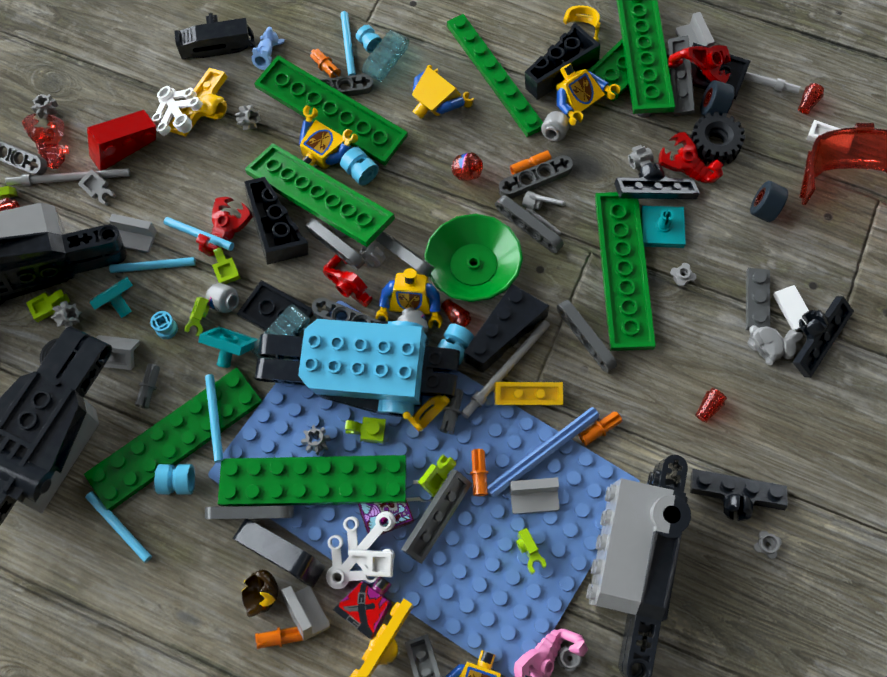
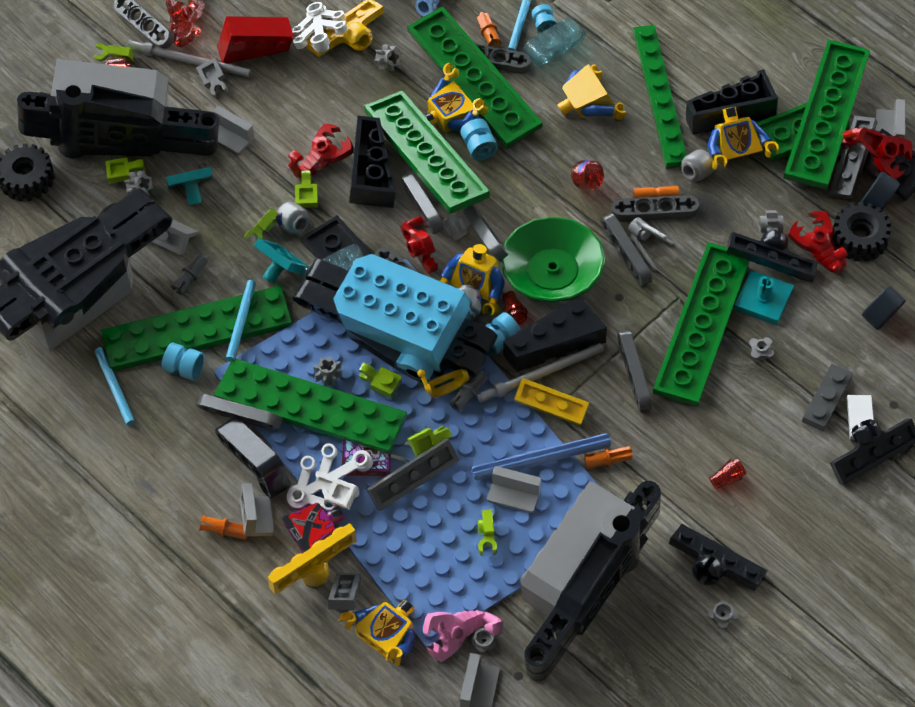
camera: 20 degrees right, 10 degrees down
medium azure bar [109,257,196,273] -> none
medium azure wheel [150,311,178,339] -> none
medium azure bar [164,217,234,251] -> none
dark brown hair [242,569,279,617] -> none
orange axle [470,449,489,496] -> none
yellow helmet [563,5,601,42] -> none
light grey animal [747,325,803,365] -> none

